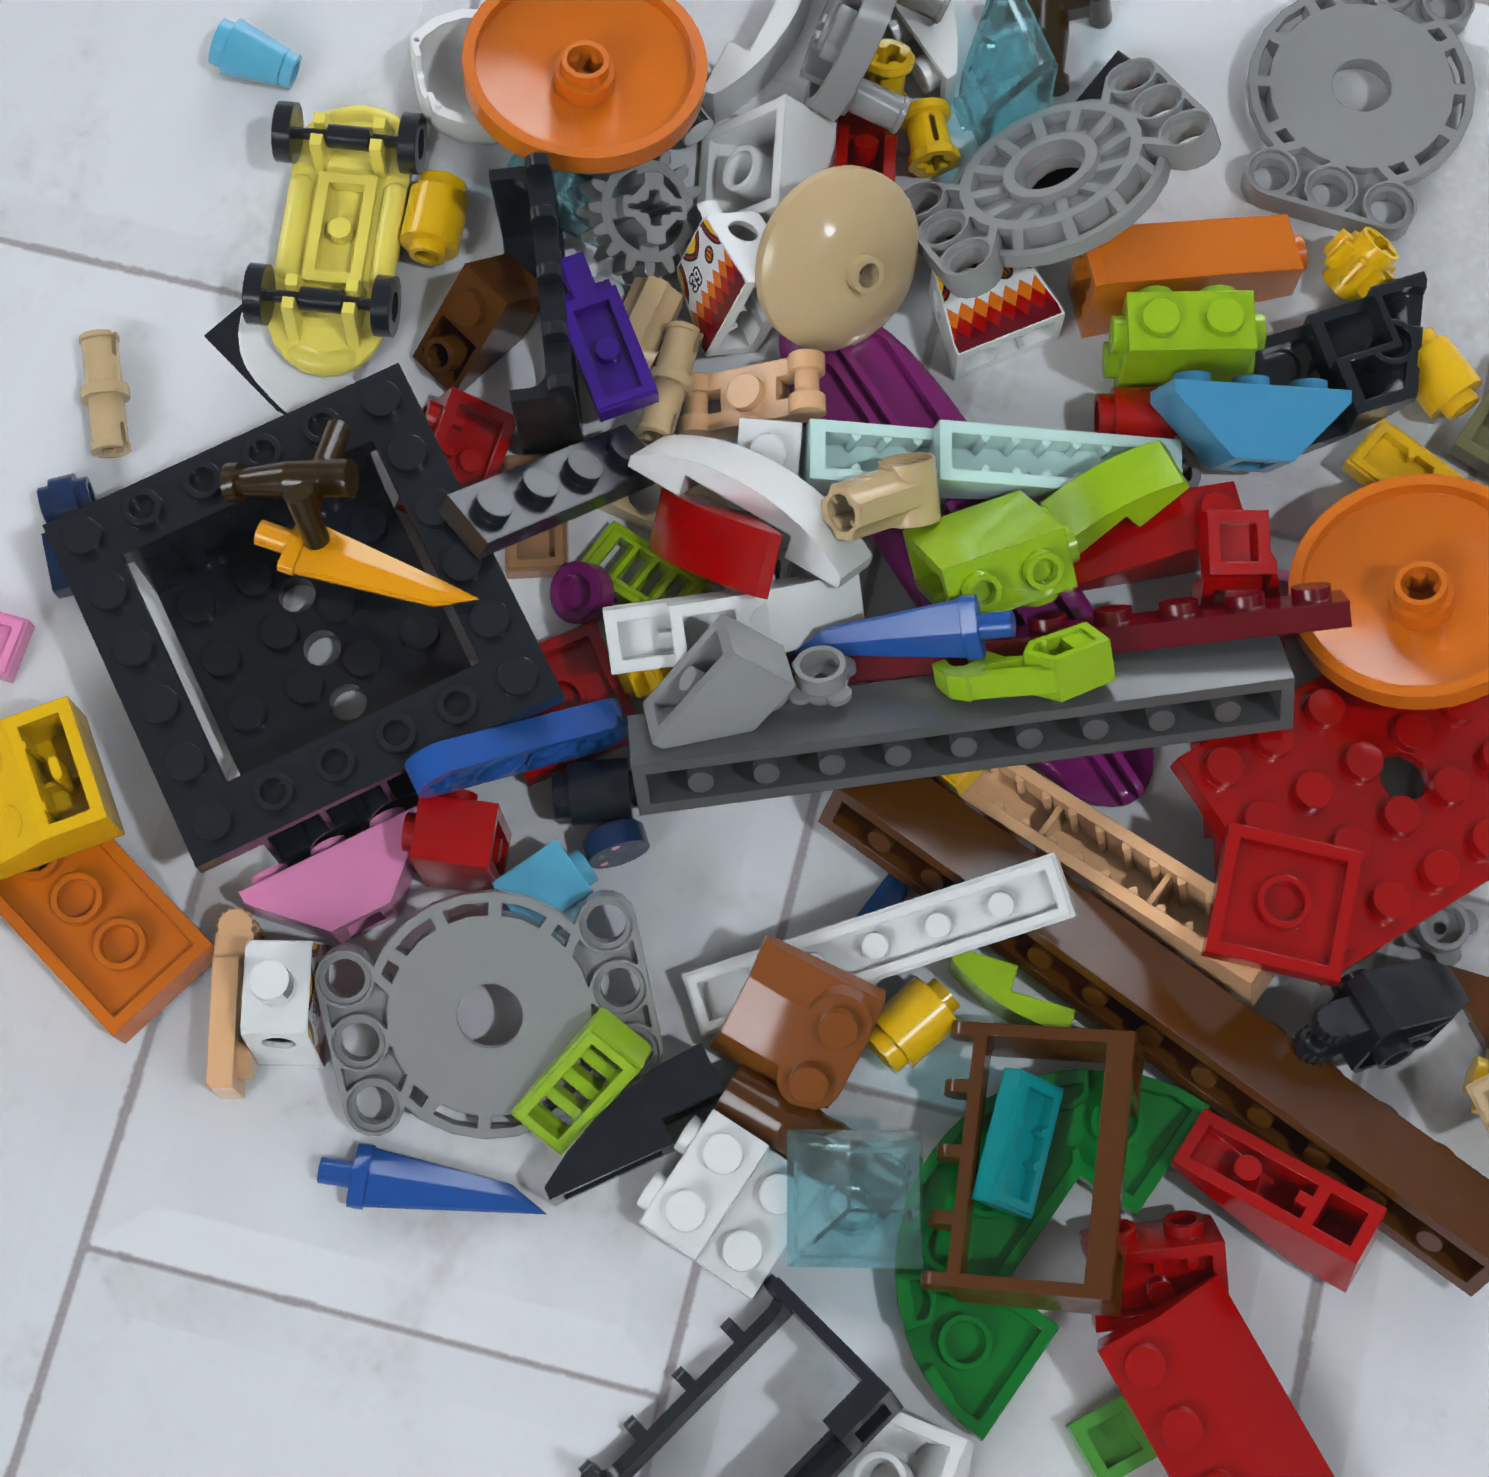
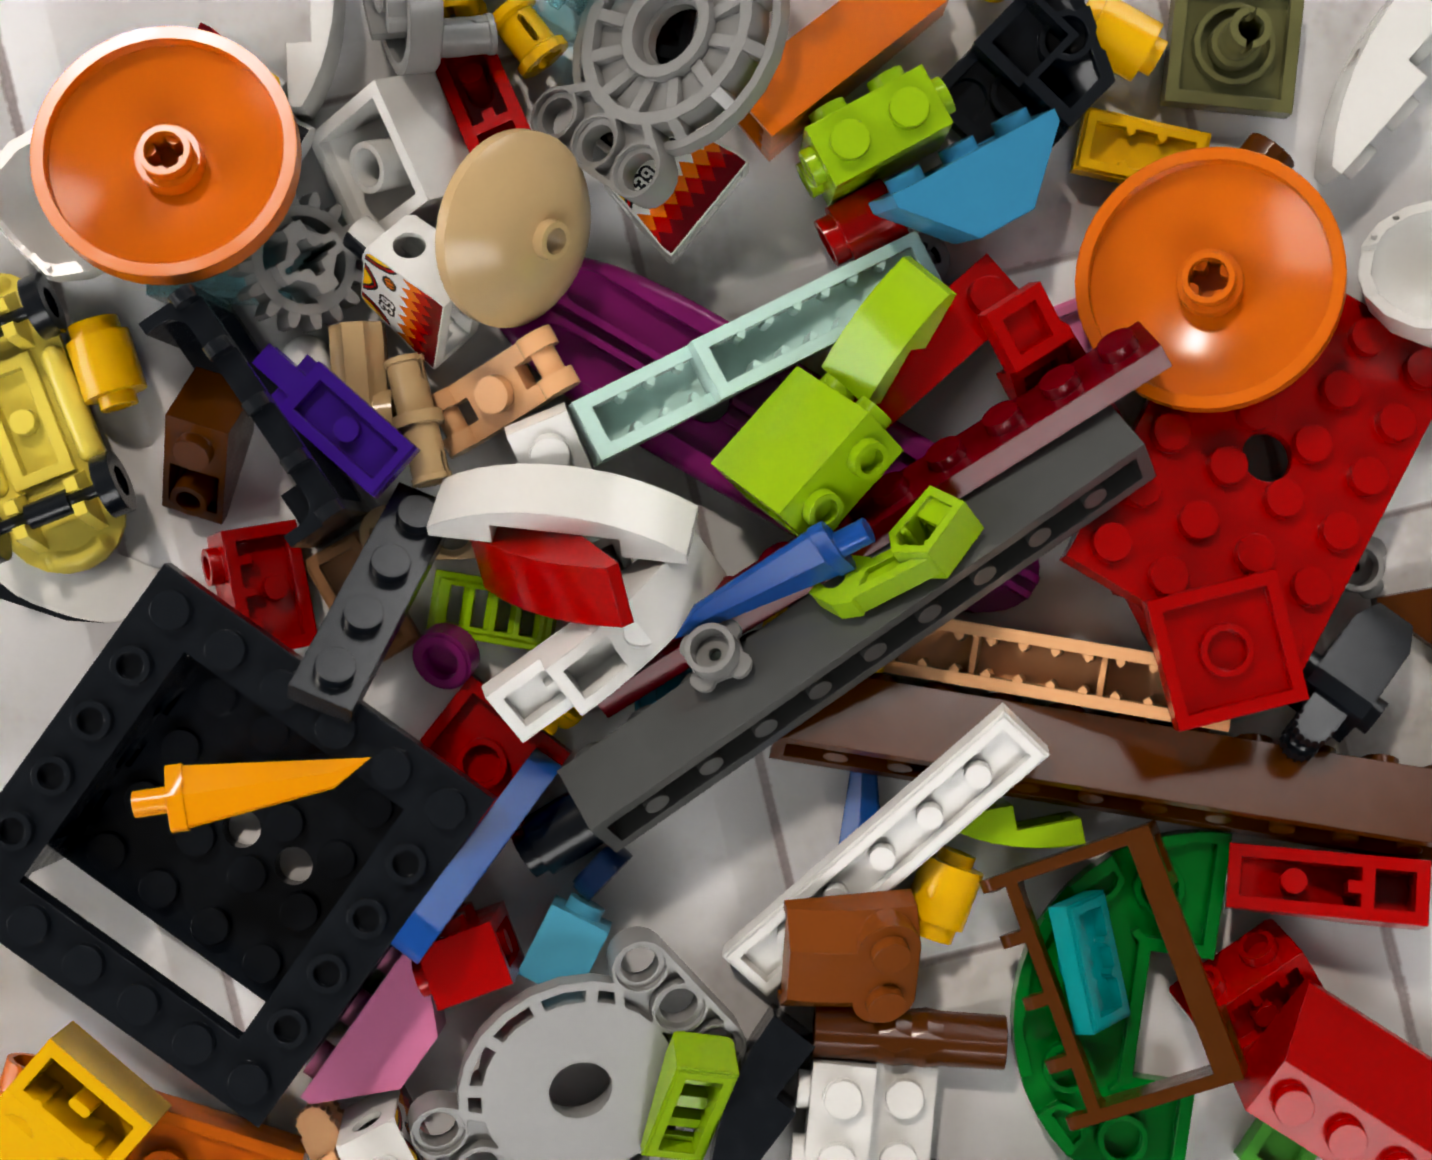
camera: 30 degrees left, 15 degrees up
dark brown piece [220,419,359,550] -> none
light grey slope [643,613,796,749] -> none
clear light blue slope [787,1129,923,1269] -> none
tan piece [821,452,941,541] -> none

